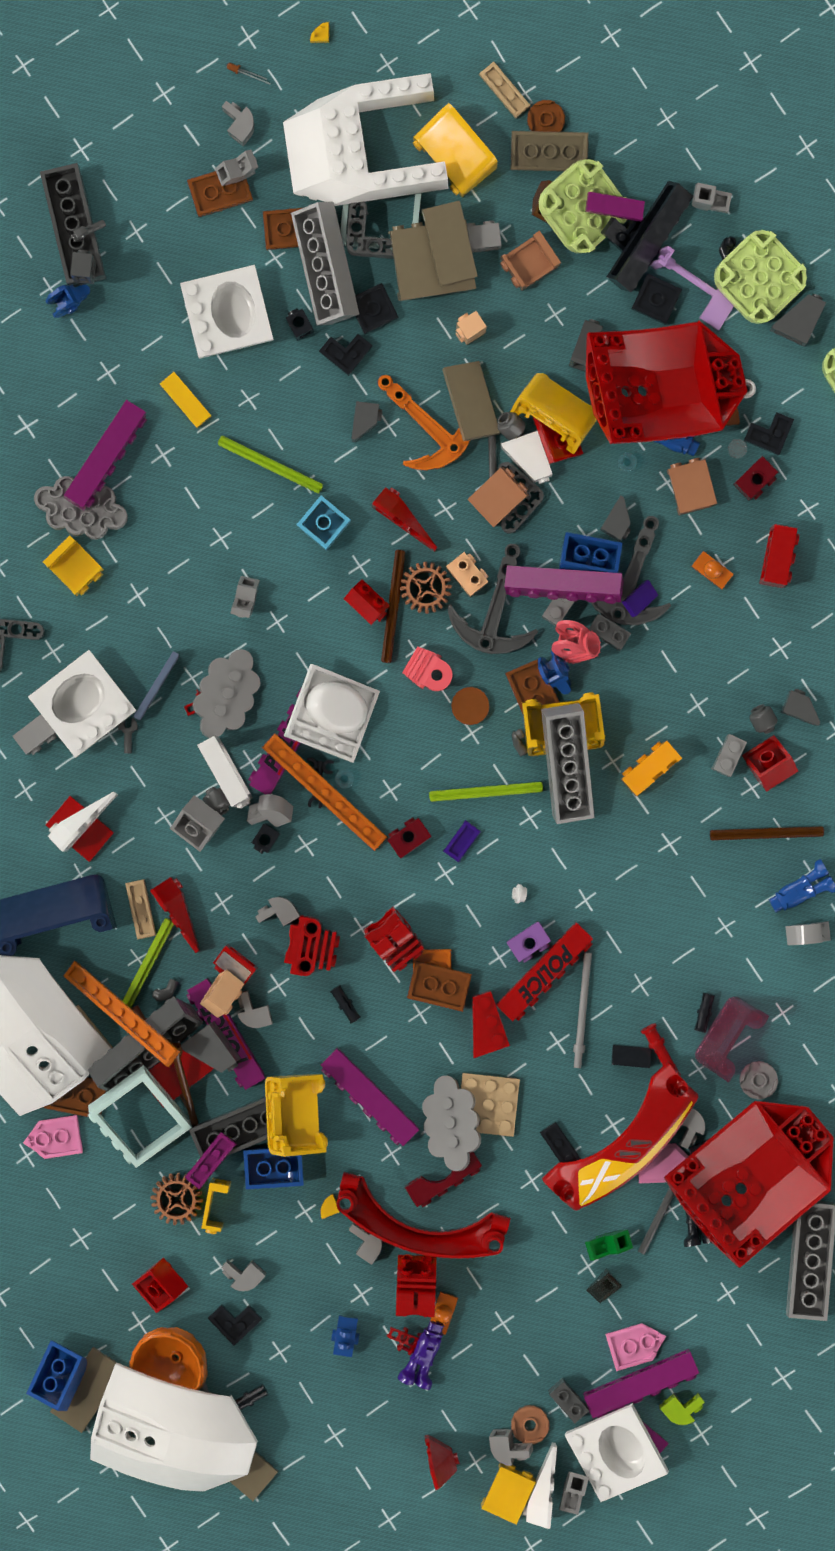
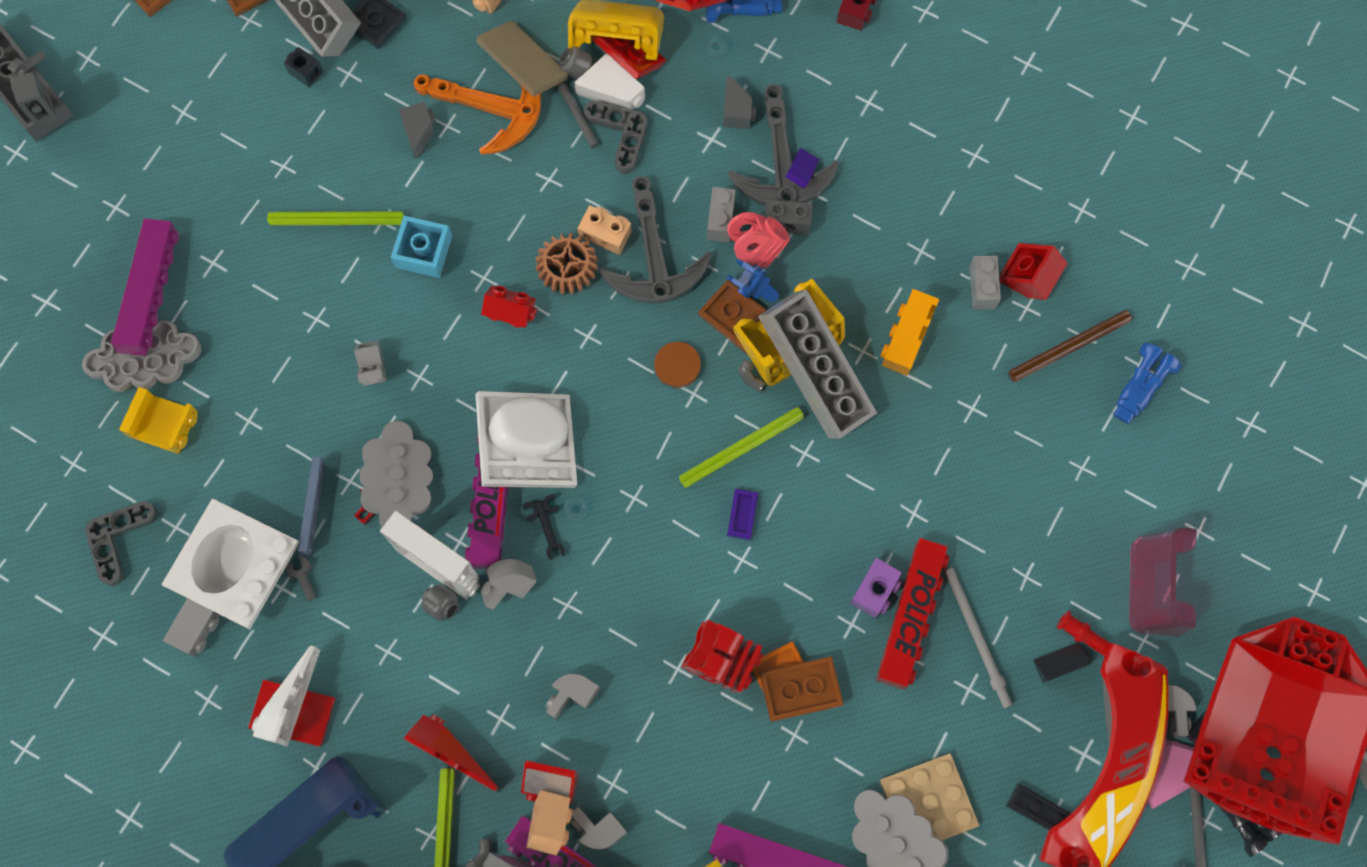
camera: 25 degrees left, 15 degrees down
blue hinge [45,284,90,318] -> none
tan tile [125,879,156,940] -> none
yellow tile [160,372,211,428] -> none
light grey brick [170,795,225,852] -> none
white piece [180,265,273,359] -> none
black brick [251,823,281,854] -> none
orange tile [262,733,387,851] -> none
red piece [284,915,340,976] -> none
black plate [319,334,373,376] -> none
black pin [330,985,361,1024] -> none
red wedge [372,487,437,552] -> none
reddish brown axle [381,550,405,663] -> none
dark red brick [387,817,432,859] -> none
coral piece [402,646,452,691] -> none
nougat panel [468,467,529,527] -> none
red wedge [472,990,510,1059] -> none
magenta brick [504,566,623,604] -> none
white plate [512,884,527,903] -> none
blue brick [559,532,622,573] -> none
nougat panel [667,457,717,515] -> none
orange tile [691,551,733,590] -> none
black pin [694,993,715,1033] -> none
light grey tile [739,1061,778,1100] -> none
dark grey head [749,704,778,734] -> none
red brick [759,524,800,588] -> none
dark grey slope [781,689,820,726] -> none
light grey brick [785,921,831,945] -> none

